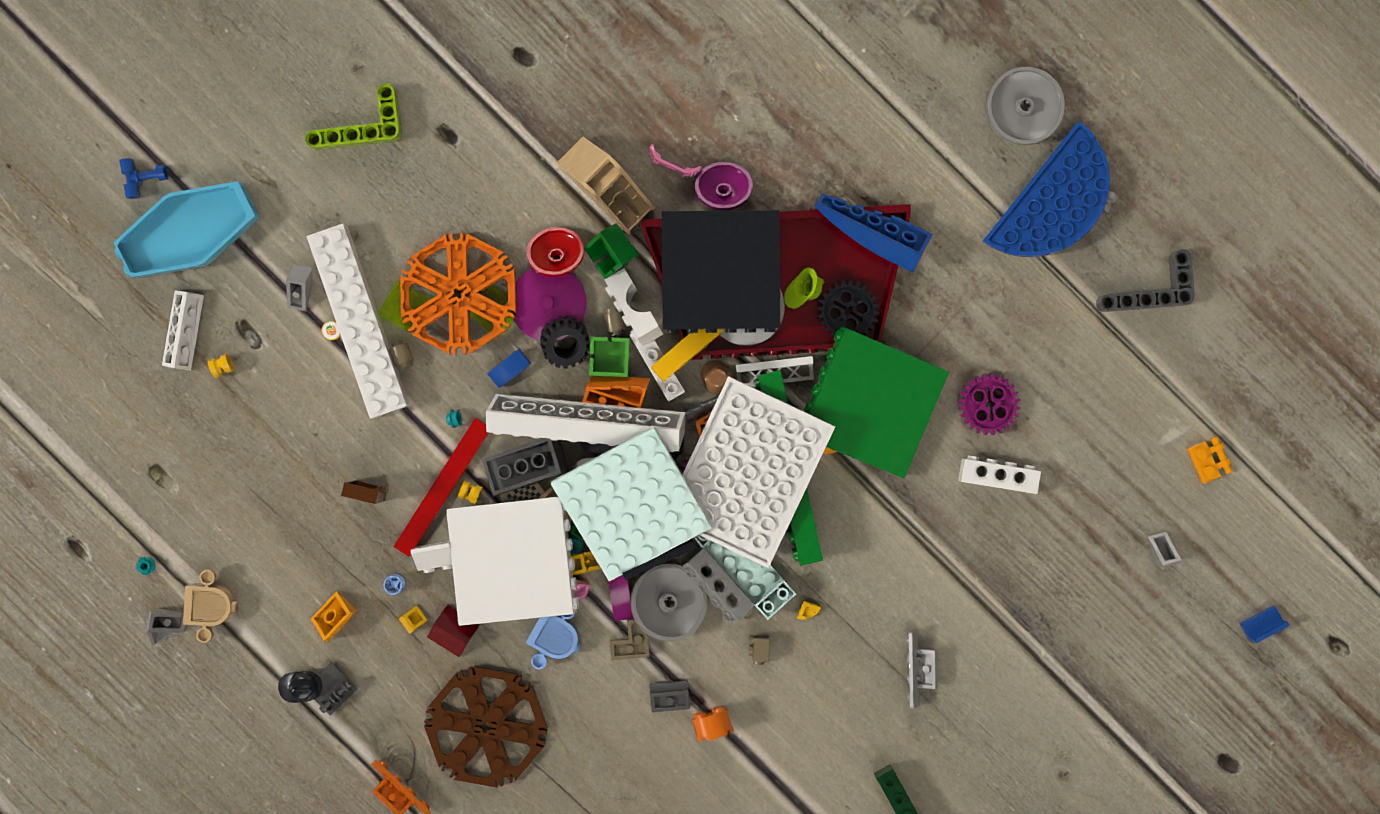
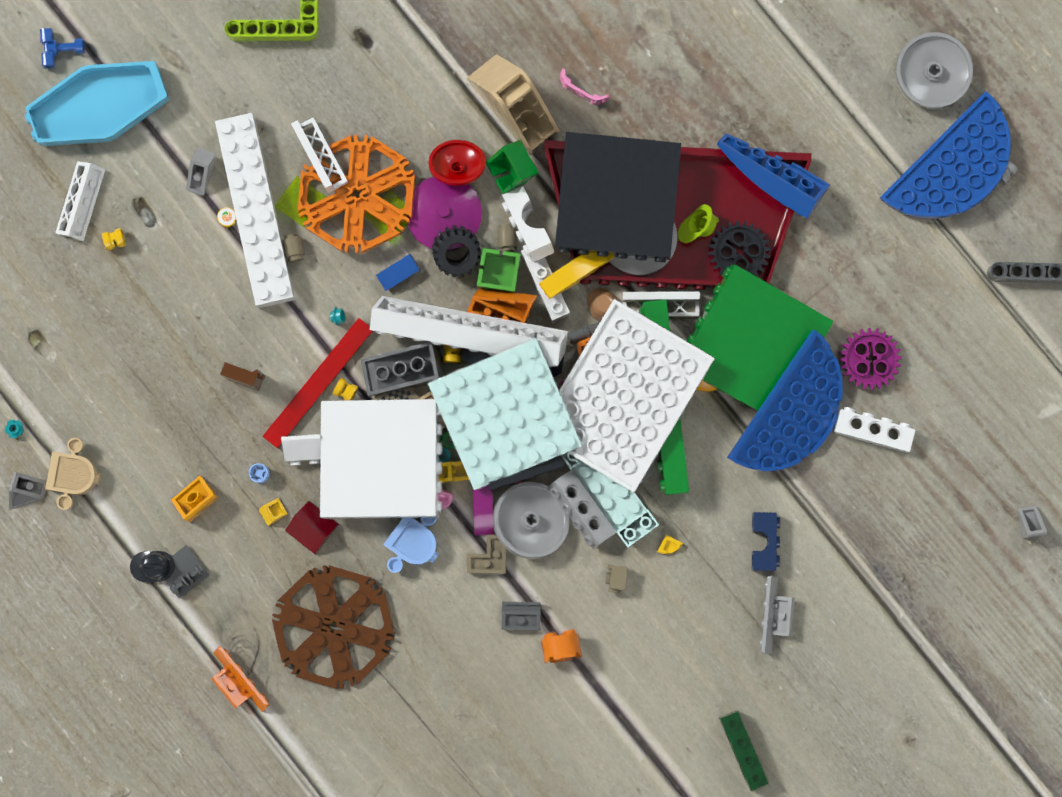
camera: 10 degrees right, 5 degrees down
magenta dish [695,162,753,211] -> none
none -> white fence [291,118,348,193]
none -> yellow wheel [442,344,462,363]
none -> blue plate [727,330,843,471]
none -> dark blue arch [751,512,780,571]

